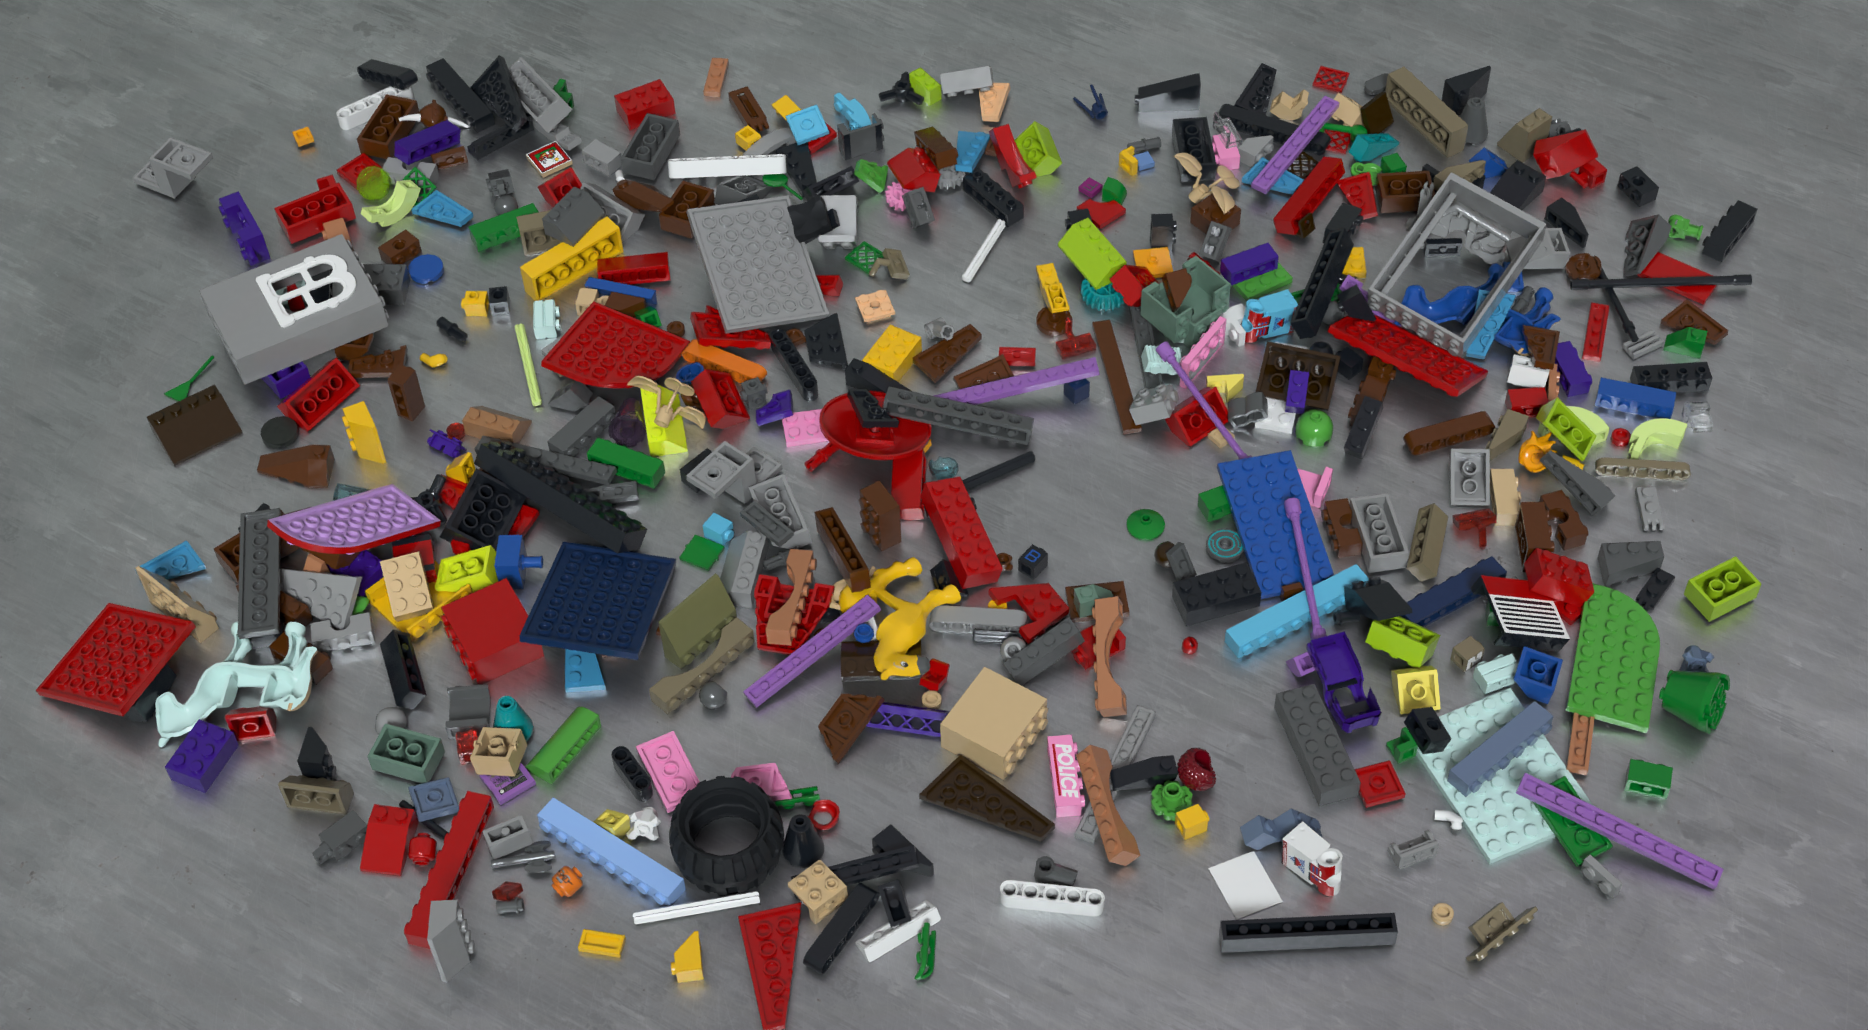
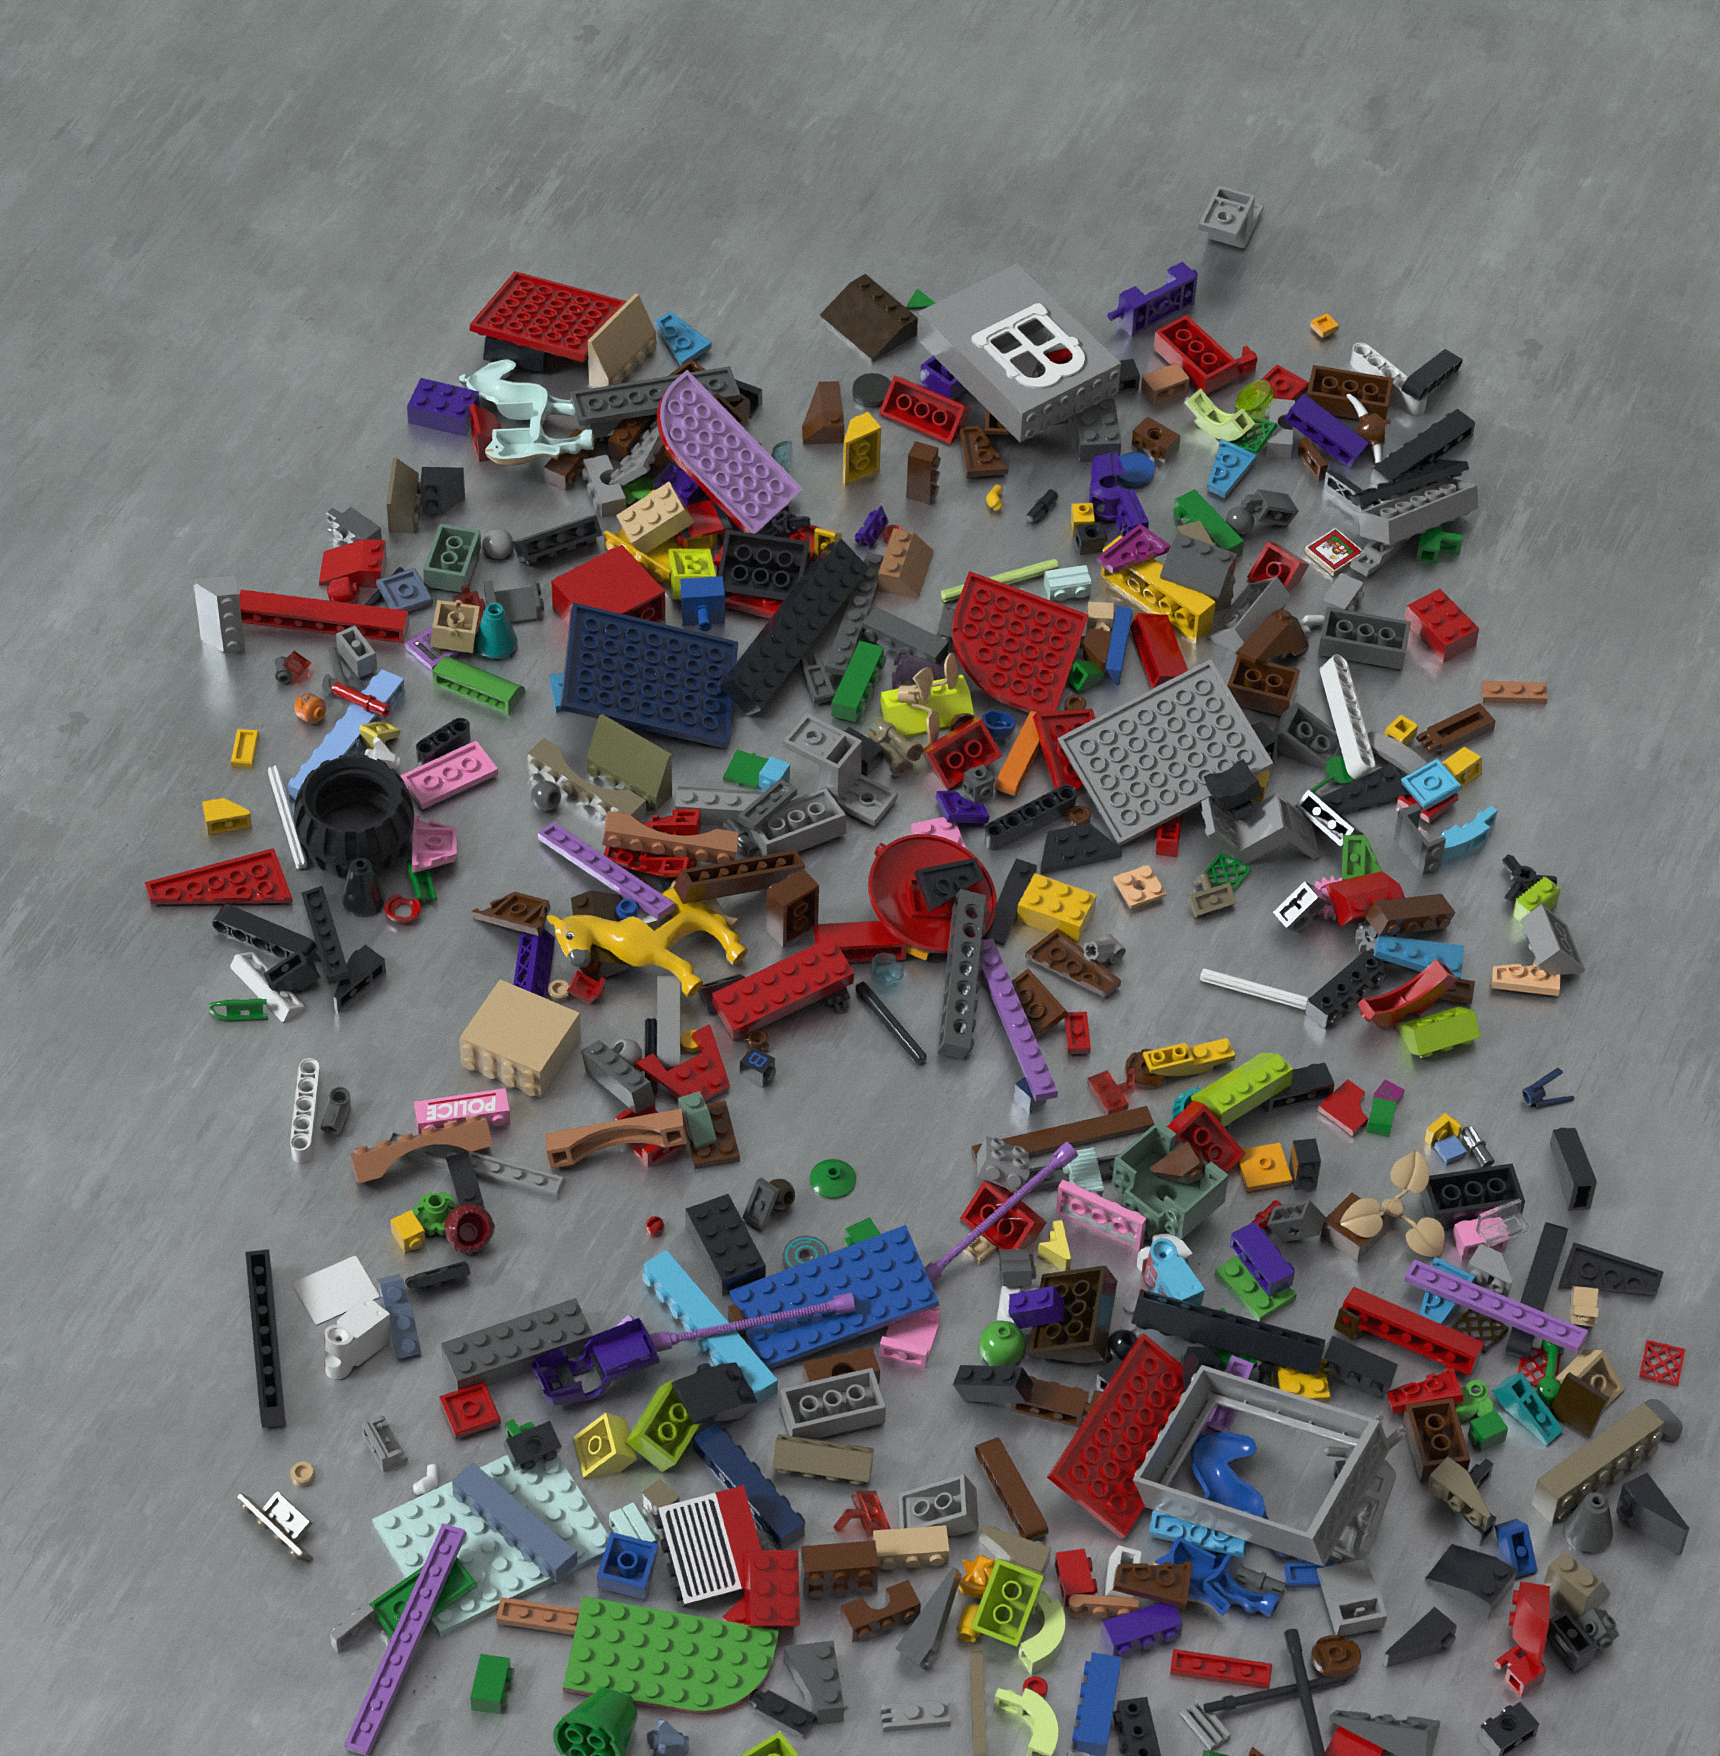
camera: 80 degrees right, 0 degrees up
tan bracket [788,860,848,925] -> none
dark brown wing [919,755,1055,842] -> none
none -> red pin [331,682,391,718]
none -> black hinge [405,1261,471,1289]
none -> dark tan piece [866,717,923,777]
none -> dark purple piece [1089,453,1149,537]
none -> magenta wing [1097,524,1171,574]

